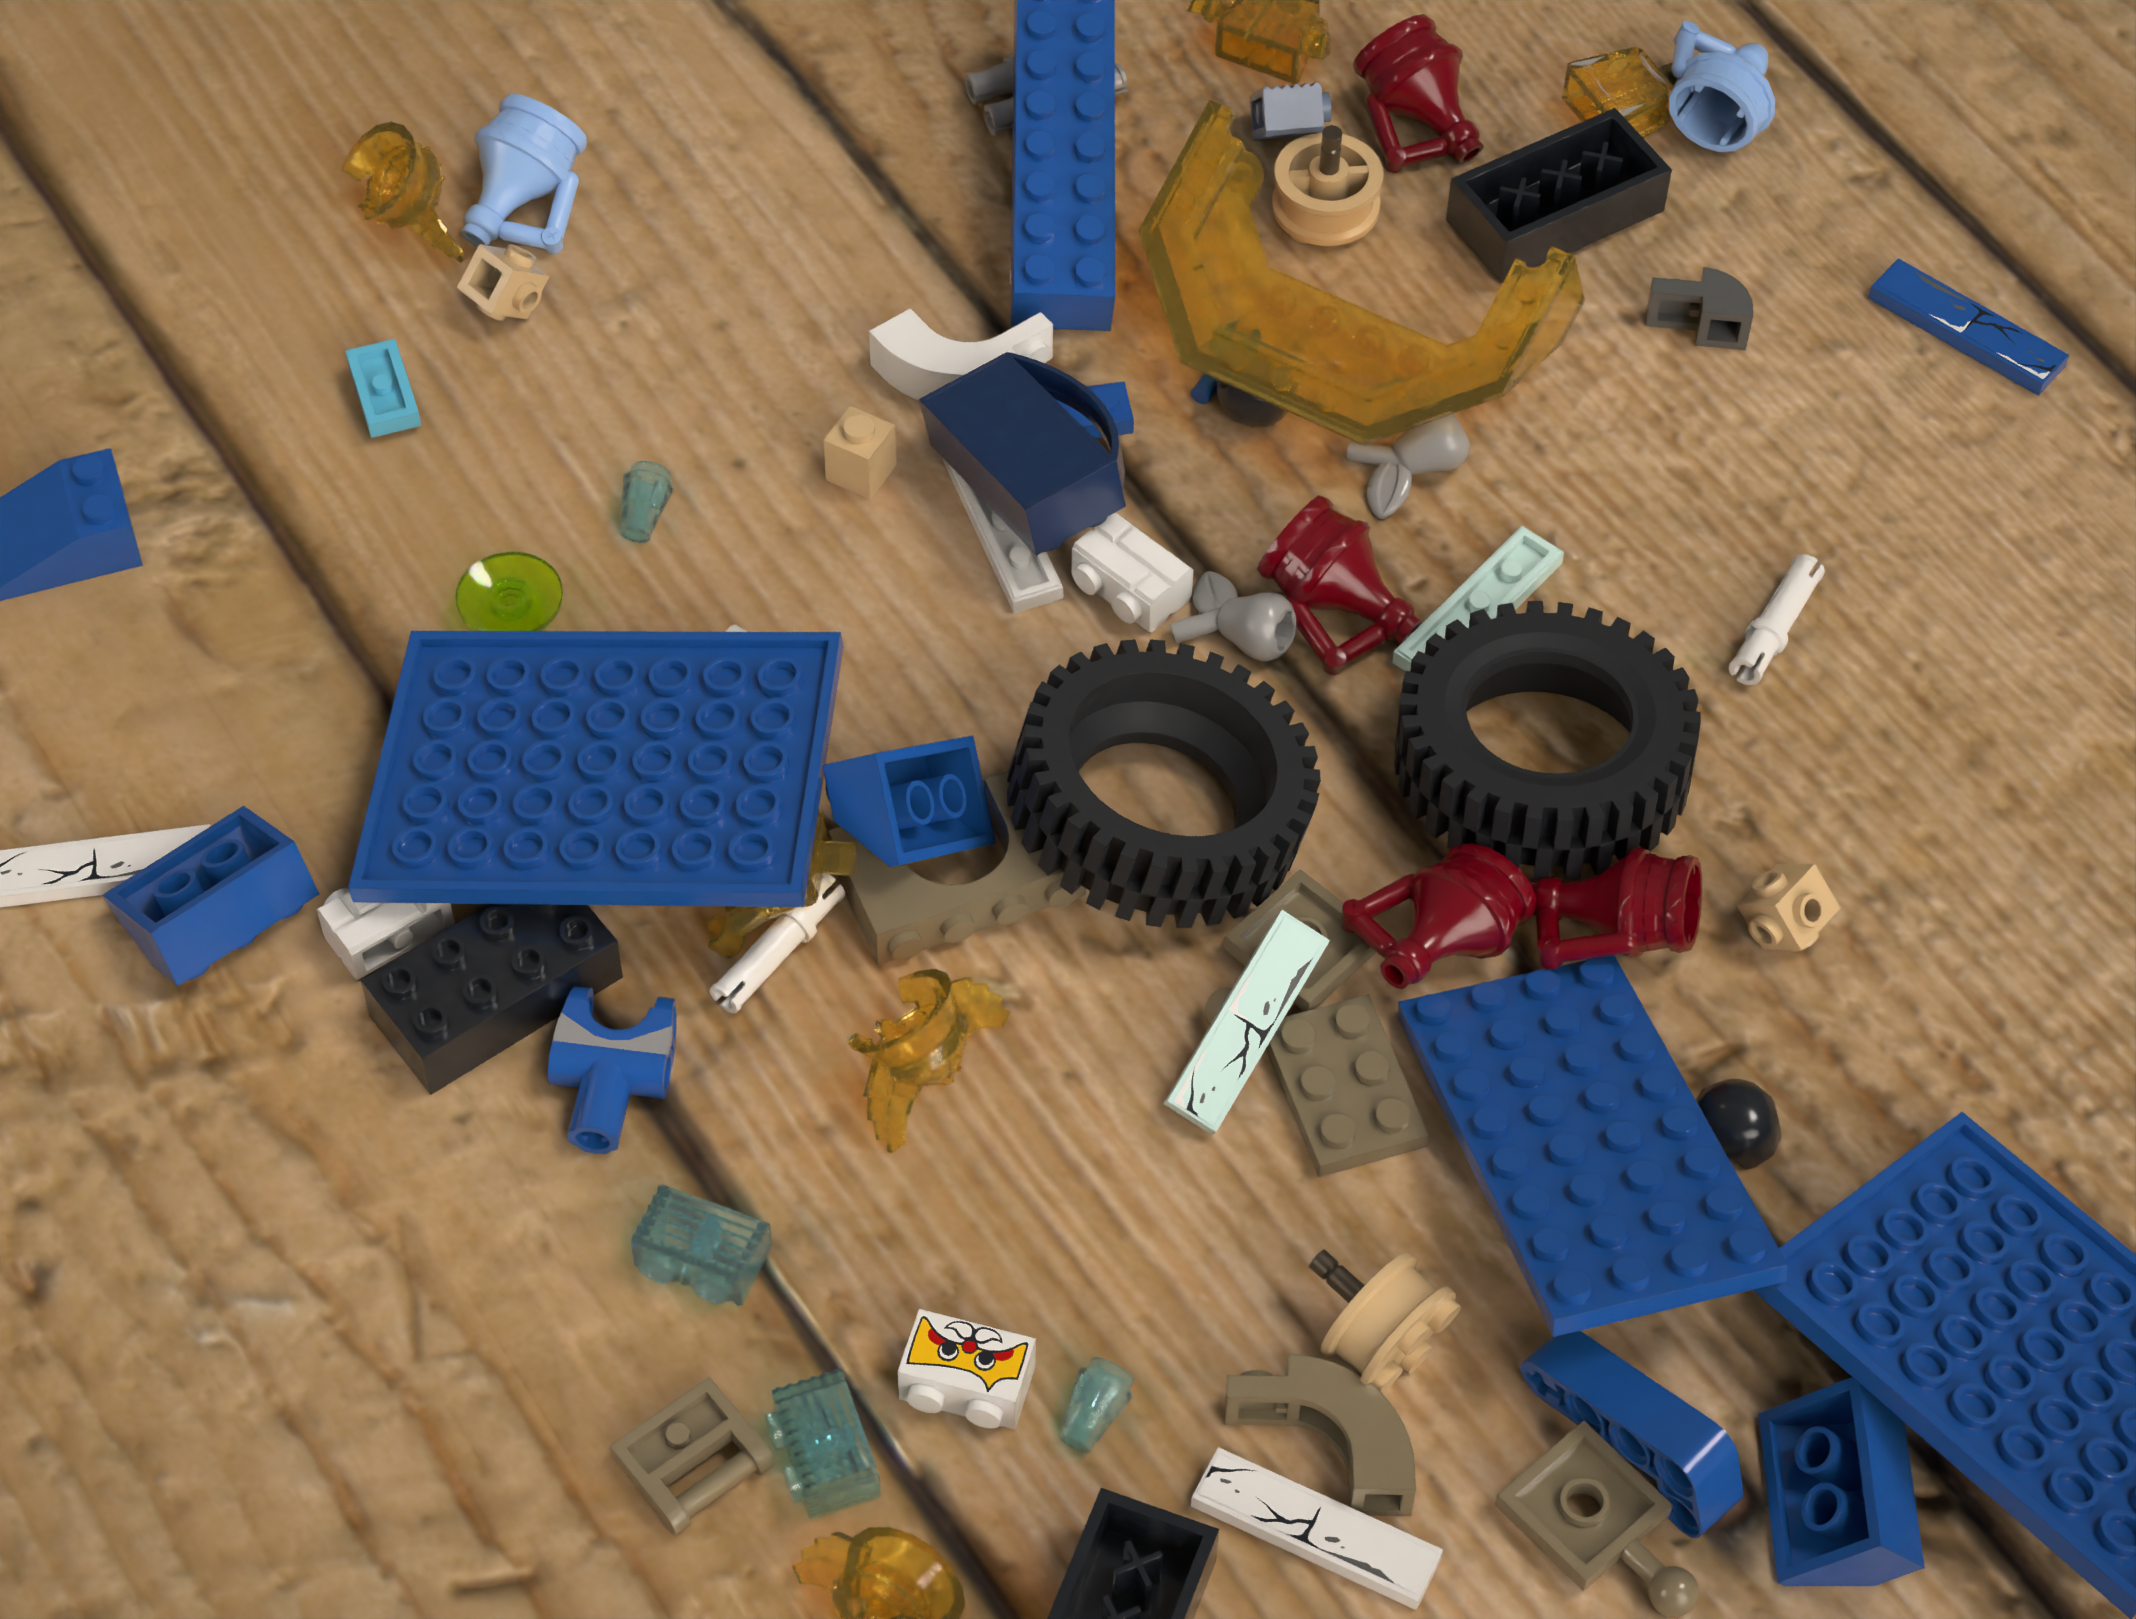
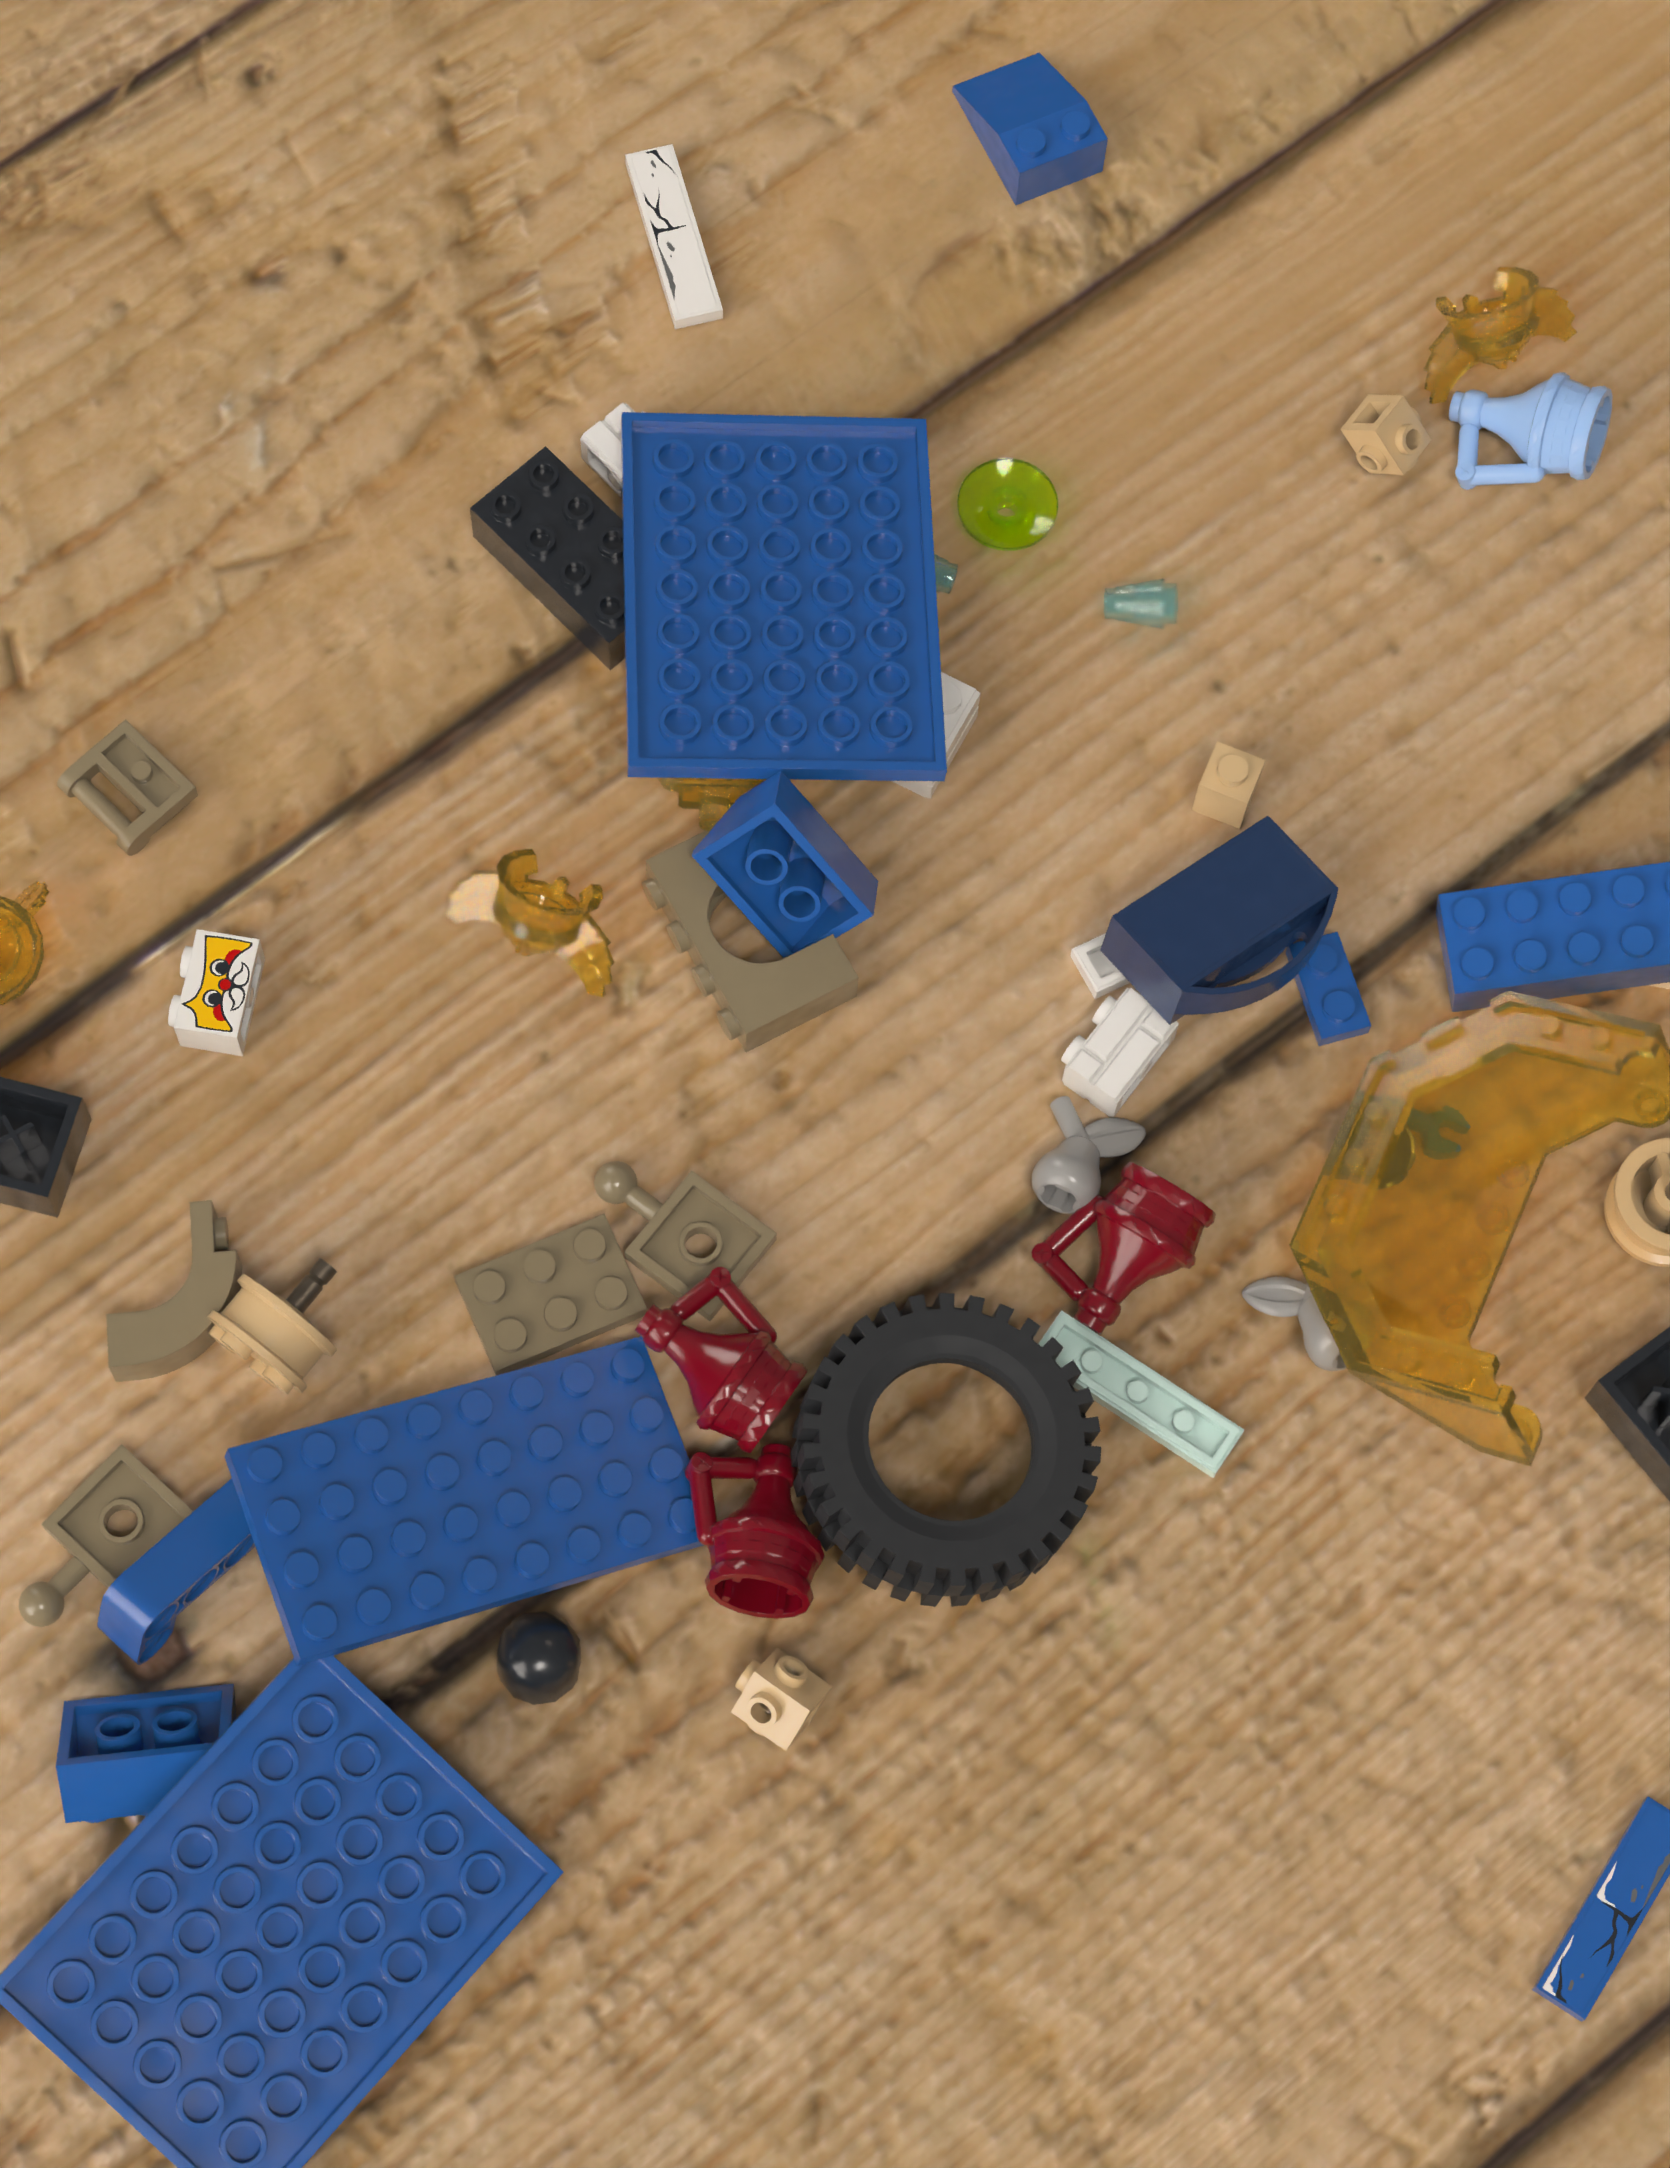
camera: 80 degrees right, 15 degrees up
blue slope [102,805,319,986] -> none
medium azure plate [345,339,421,438] -> none
blue connector [548,986,677,1154] -> none
clear light blue brick [631,1184,772,1306] -> none
white pin [709,871,846,1014] -> none
clear light blue brick [765,1369,881,1519] -> none
white arch [869,308,1053,400] -> none
black tyre [1006,639,1321,928] -> none
clear light blue cone [1058,1357,1134,1453] -> none
light aqua tile [1163,910,1330,1135] -> none
white tile [1191,1447,1443,1610] -> none
dark grey brick [1646,267,1753,350] -> none
white pin [1729,554,1825,686] -> none

